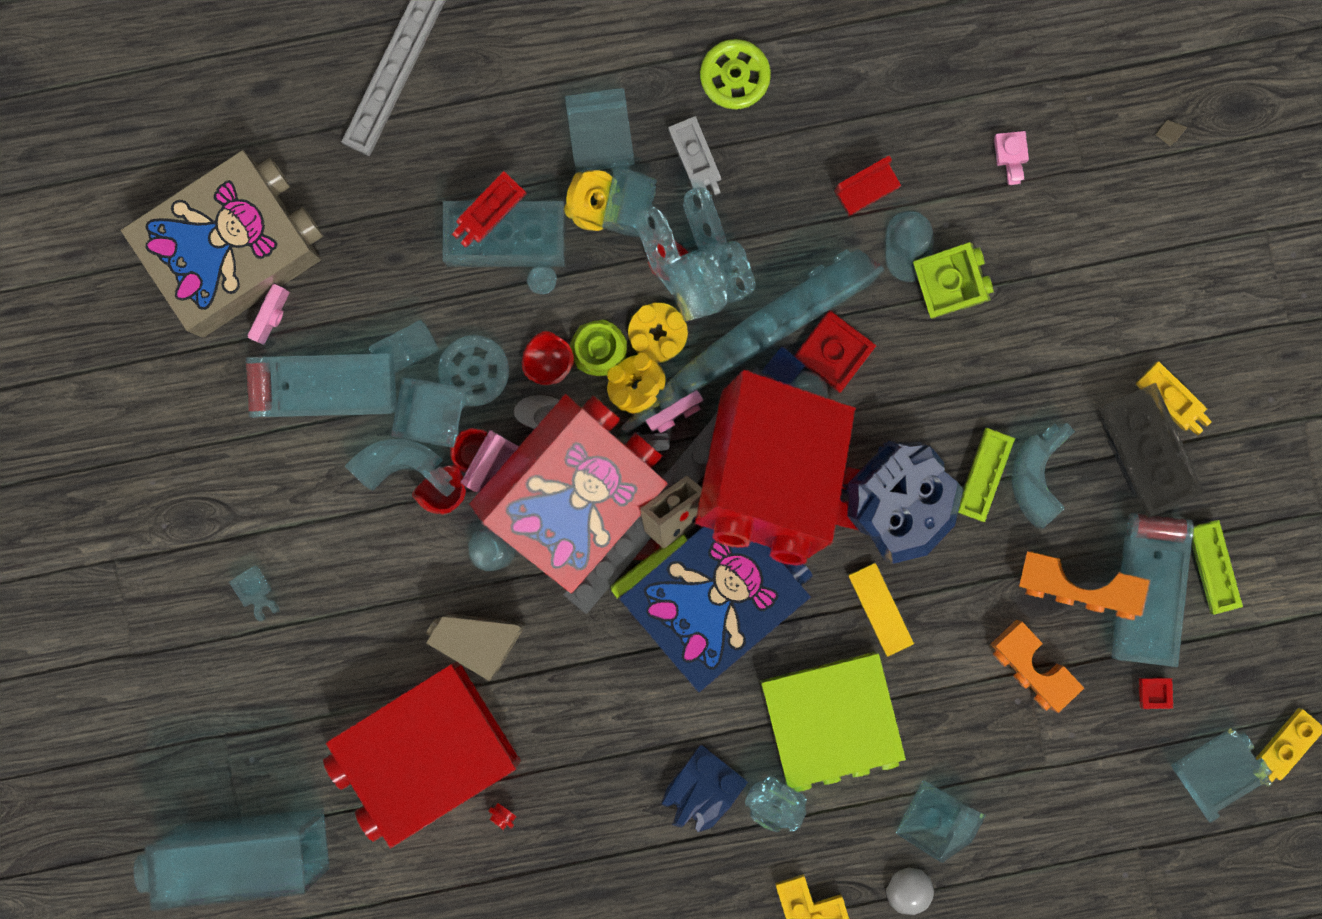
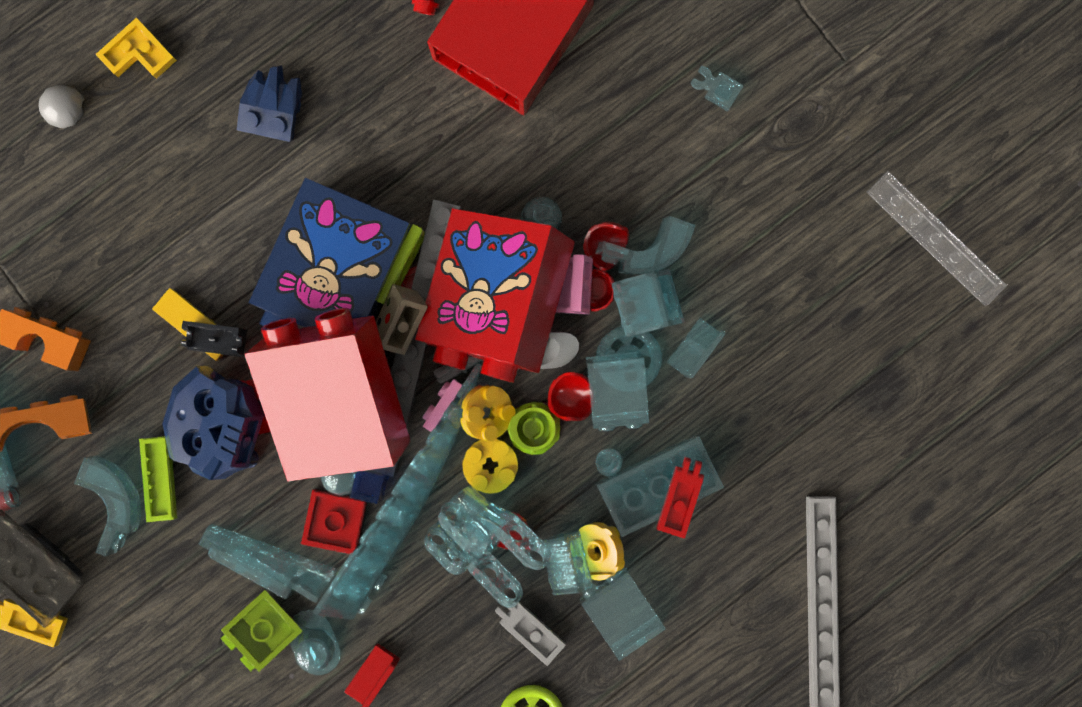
camera: 150 degrees right, 0 degrees up
brick [121,150,323,338] -> none
clear light blue hinge [246,353,397,418] -> none
bright pink plate [247,284,290,345] -> none
dark tan slope [426,614,526,681] -> none
clear light blue plate [745,776,807,832] -> none
lime panel [760,652,906,792] -> none
clear light blue slope [896,780,986,863] -> none
none -> black hinge [181,321,247,357]
none -> clear light blue wedge [198,524,336,603]
none -> clear light blue panel [586,352,649,431]
none -> clear tile [867,171,1007,306]

